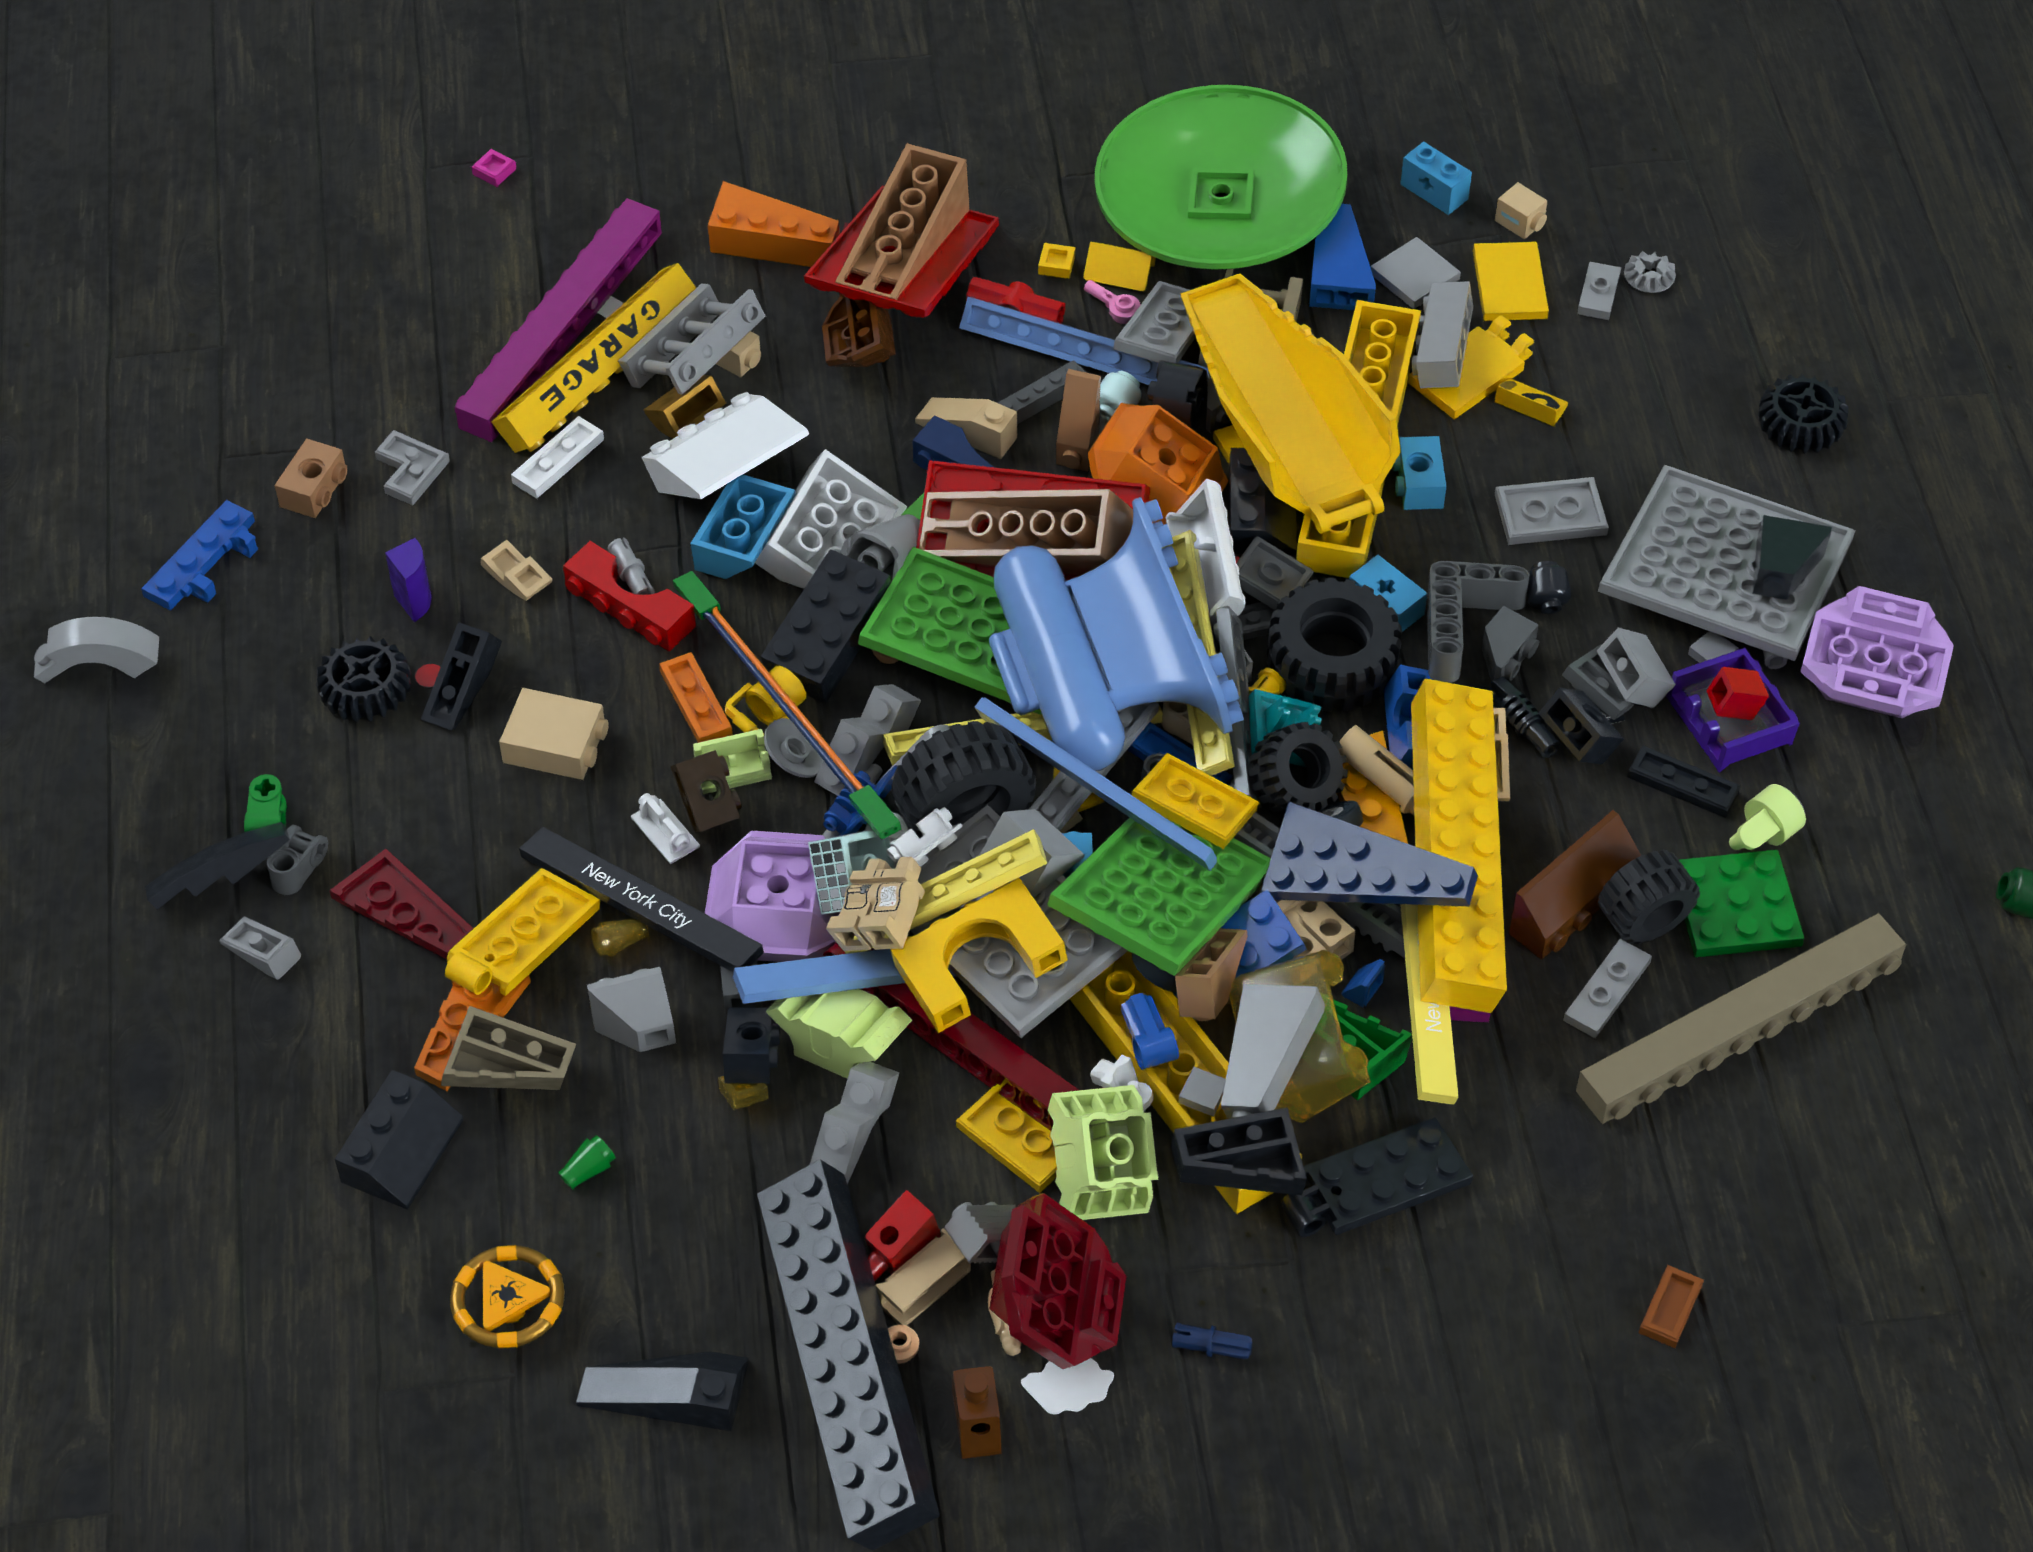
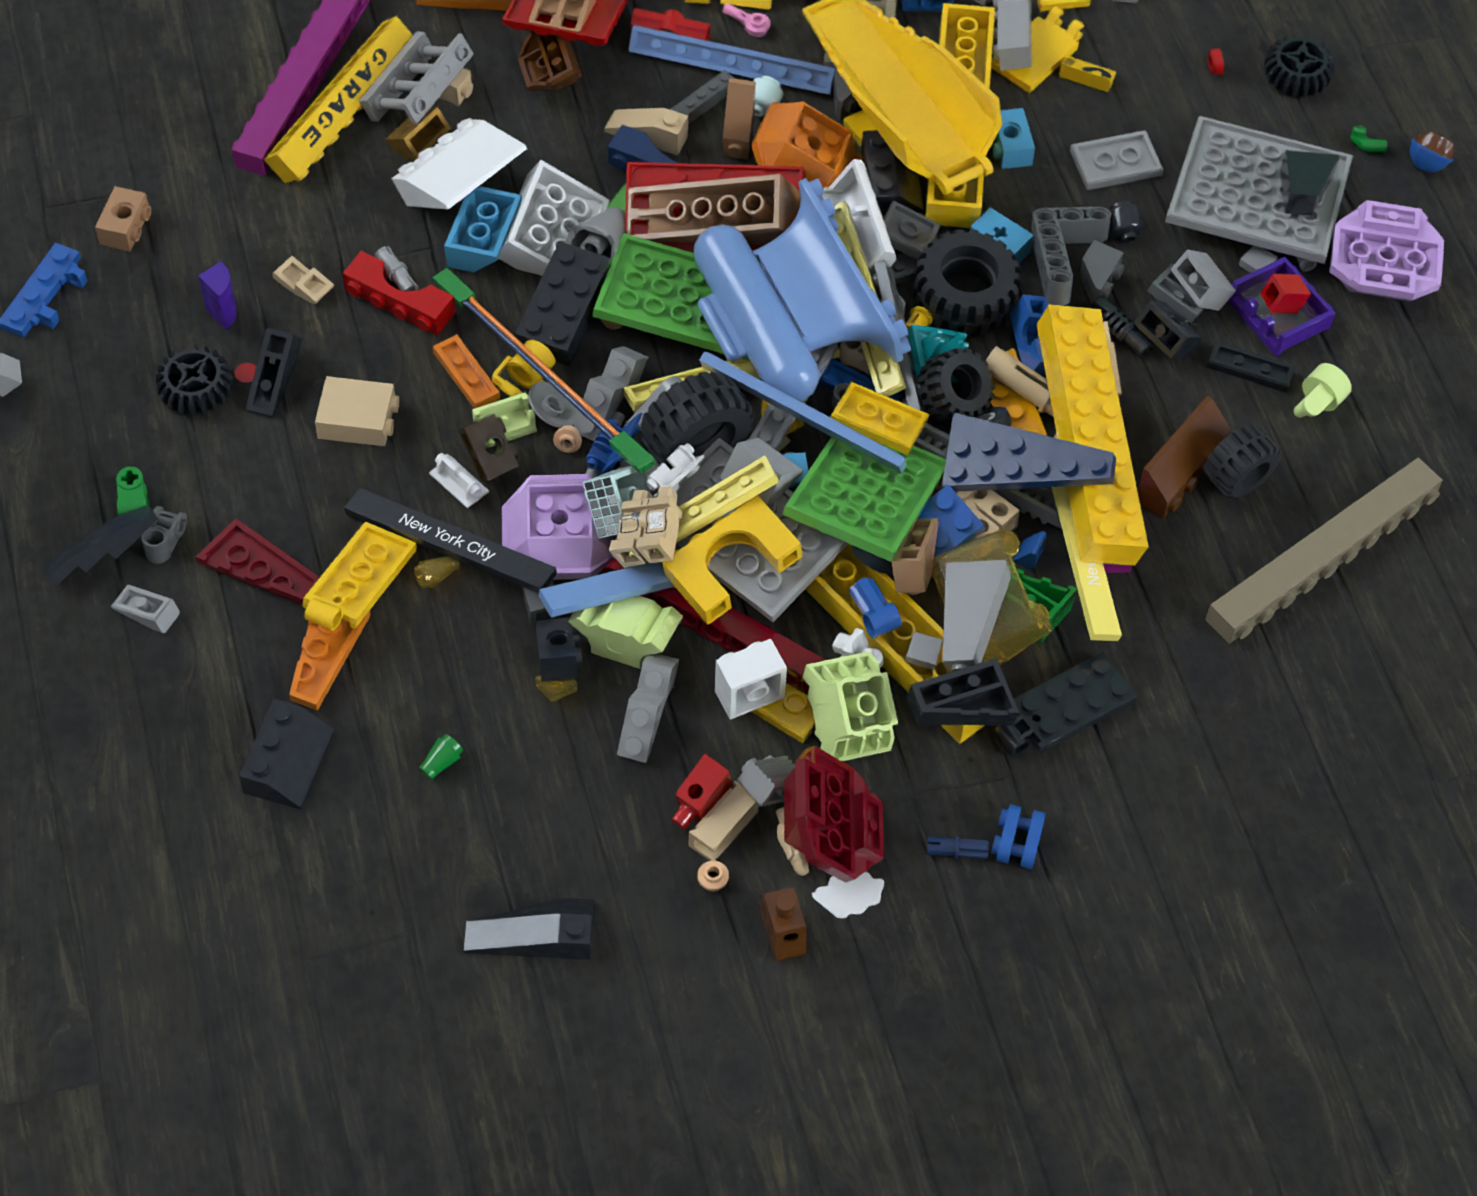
camera: 10 degrees left, 5 degrees up
light grey tile [375,430,450,505] -> none
dark tan wedge [441,1006,576,1090] -> none
piece [450,1245,565,1348] -> none
white plate [511,416,604,499] -> none
light grey slope [587,967,676,1052] -> none
white sticker [597,296,623,318] -> none
brick [757,1159,940,1551] -> none
light grey tile [1114,281,1196,363] -> none
black brick [1147,360,1208,432] -> none
light grey plate [1563,939,1652,1039] -> none
dark orange tile [1639,1265,1704,1348] -> none
green plate [1679,850,1804,957] -> none
none -> light nougat plate [553,425,582,453]
none -> white brick [715,639,787,720]
none -> blue brick [991,804,1046,870]
none -> red tile [1208,48,1224,75]
none -> green arm [1350,126,1387,153]
none -> piece [1410,132,1454,173]

